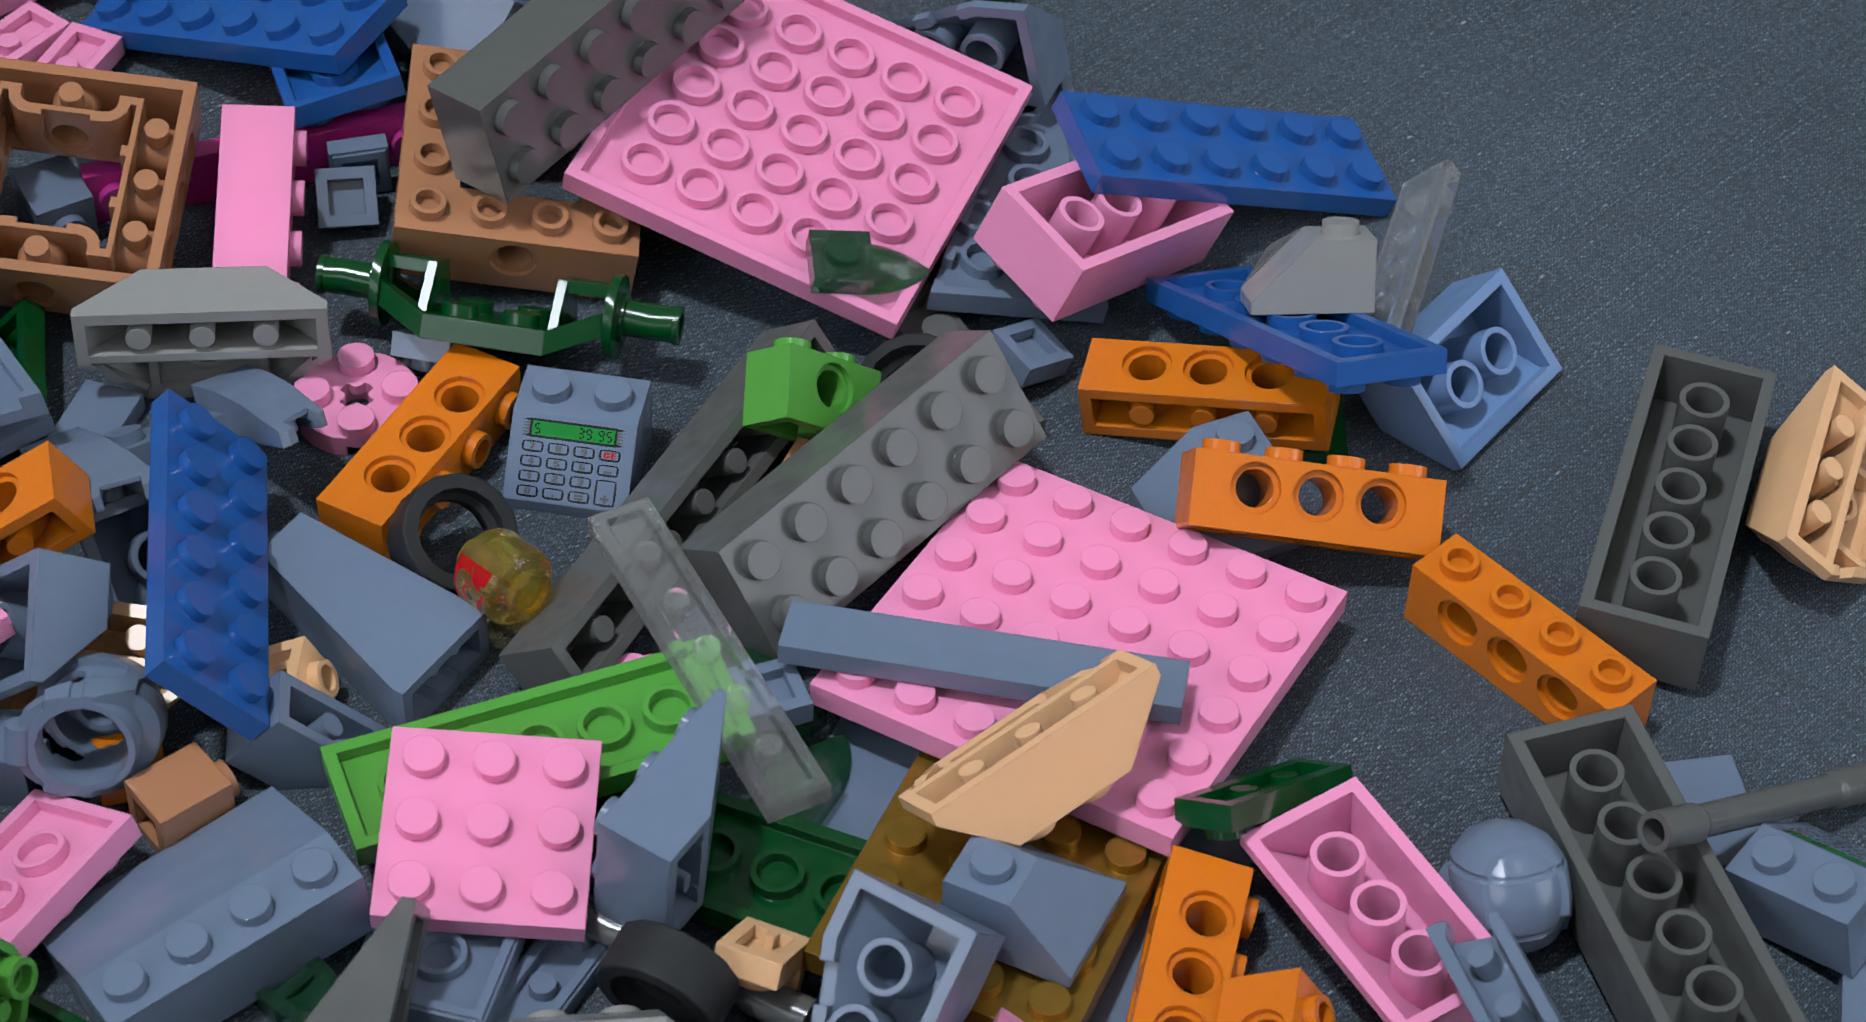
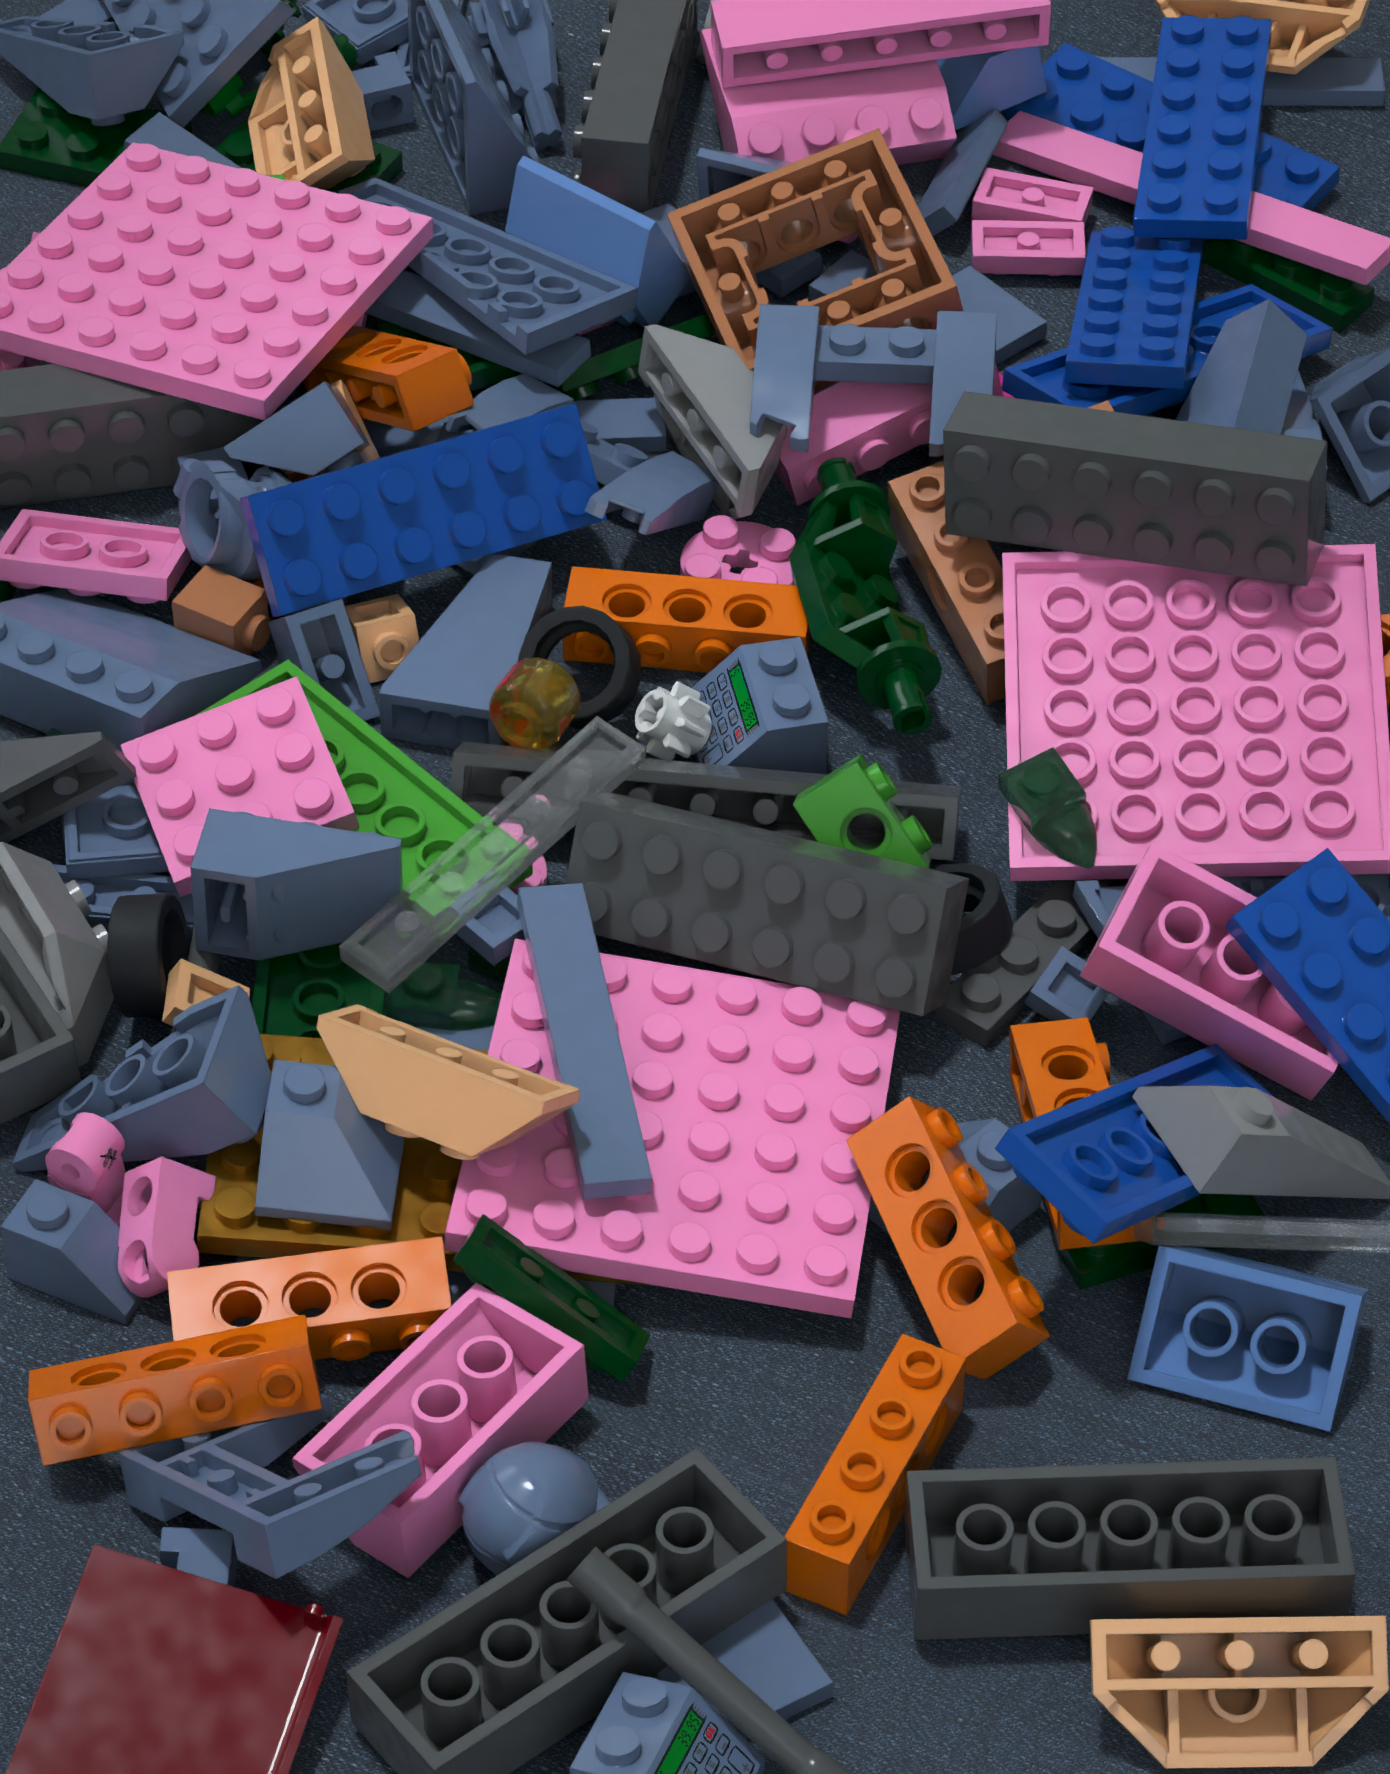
camera: 70 degrees right, 0 degrees up
none -> white gear [635,681,712,761]
none -> sand blue wedge [750,304,997,457]

